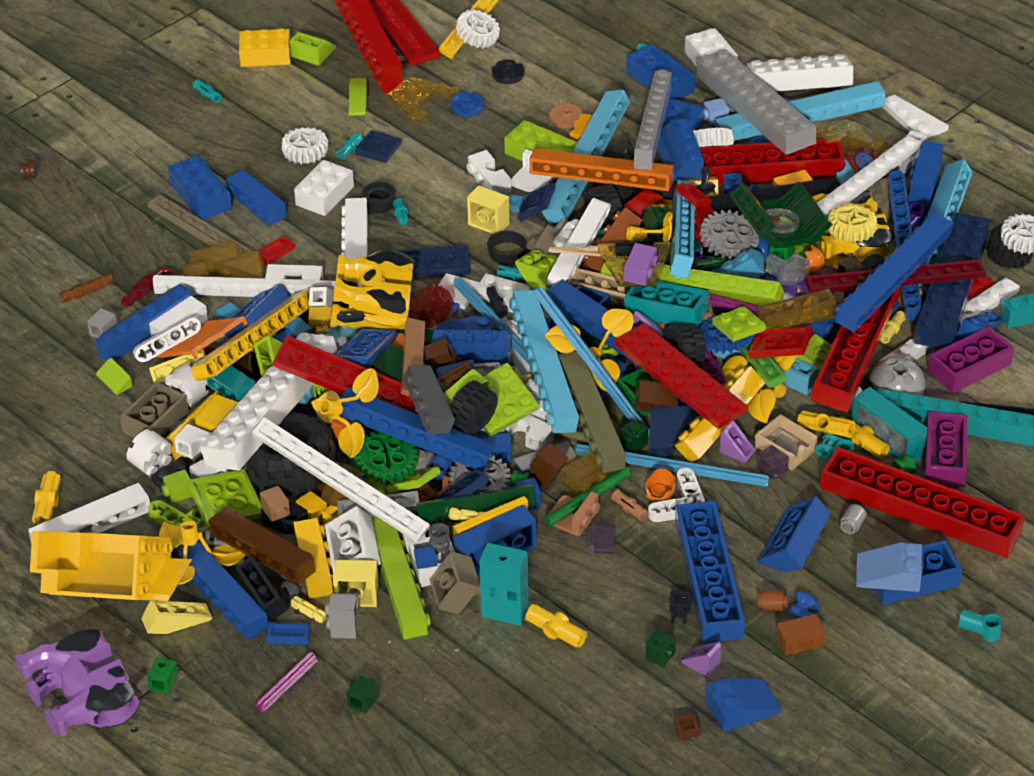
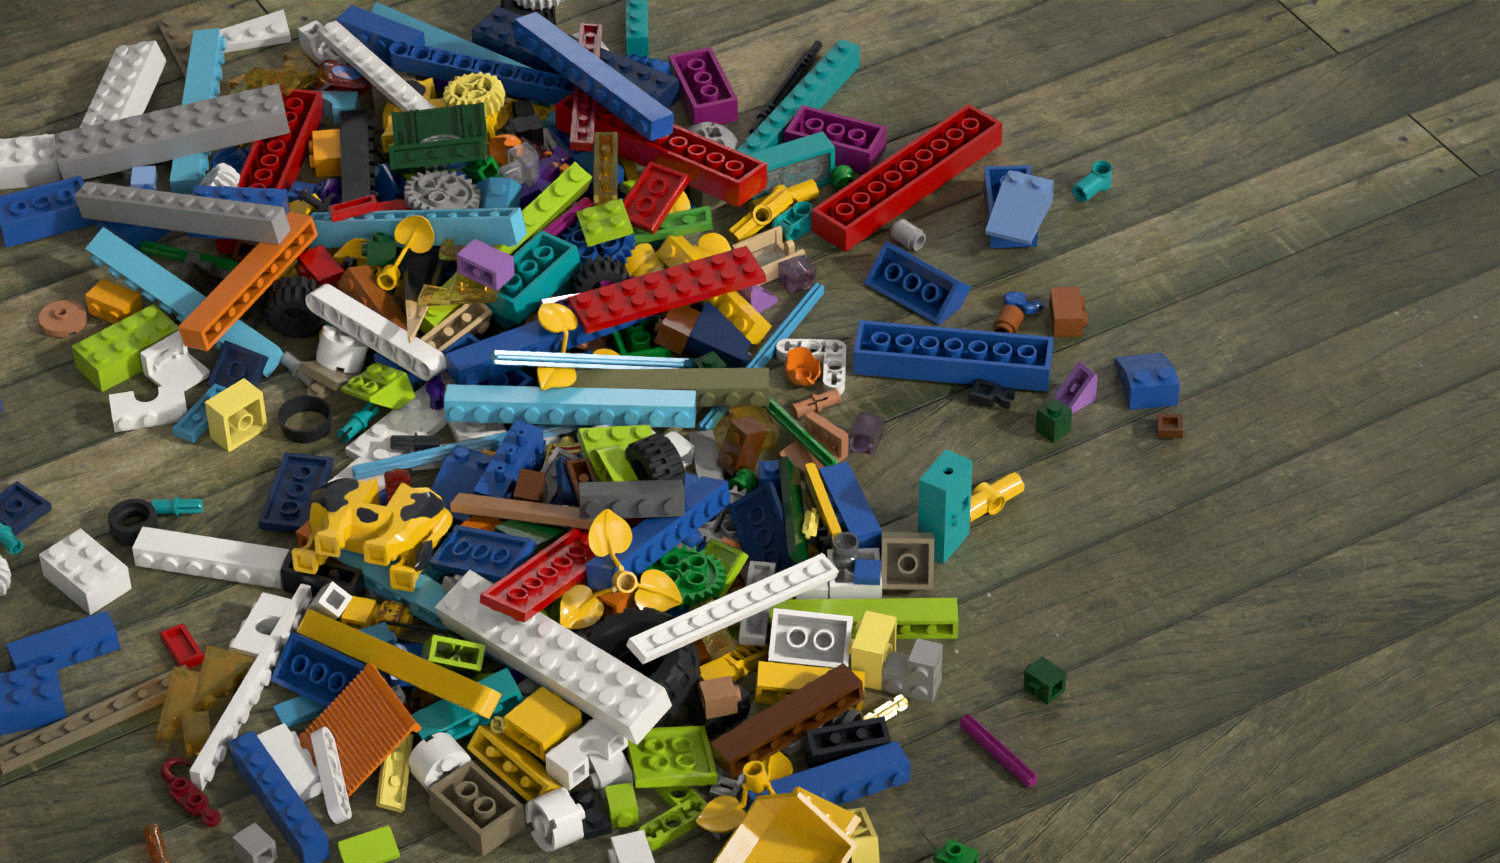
camera: 75 degrees left, 0 degrees up
blue tile [266,623,311,645] -> none

